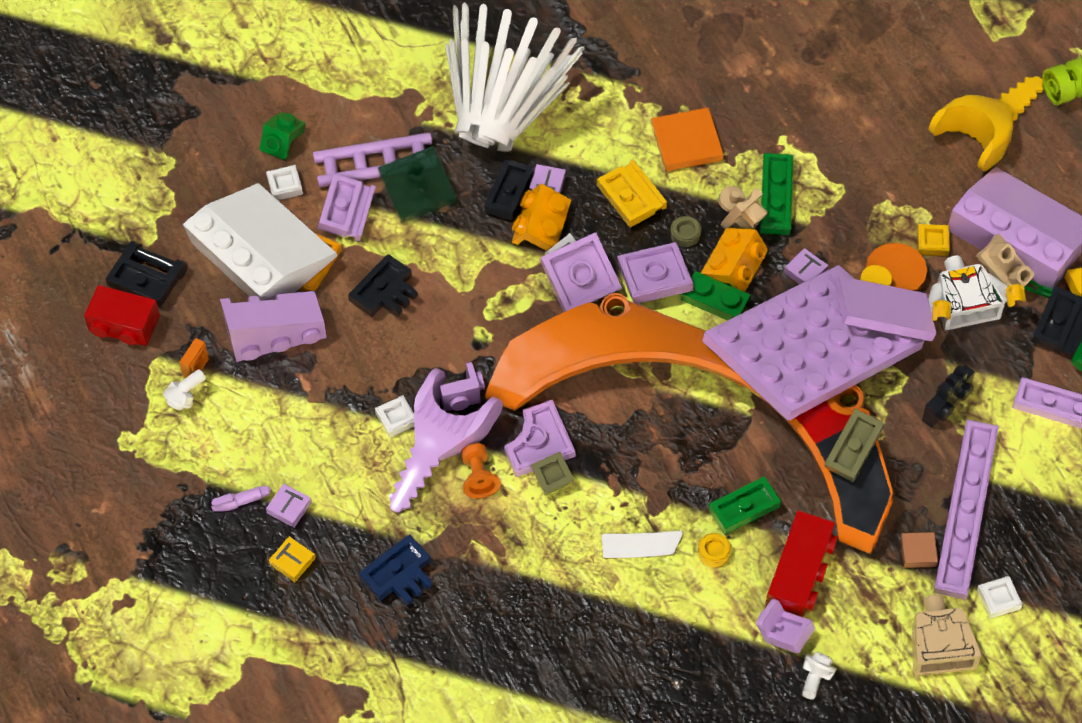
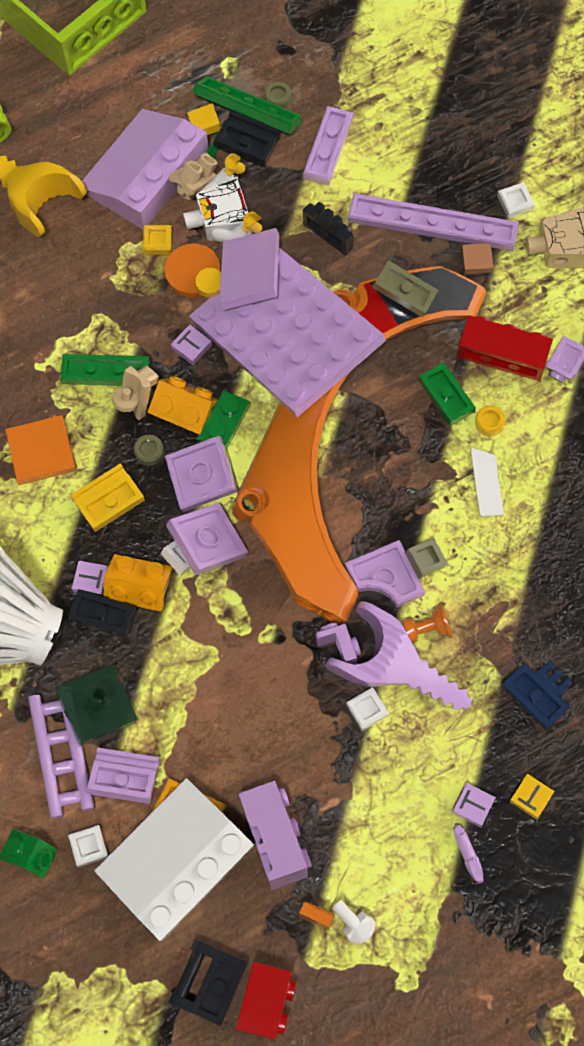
camera: 90 degrees left, 10 degrees up
black hinge [348,254,418,317] -> none

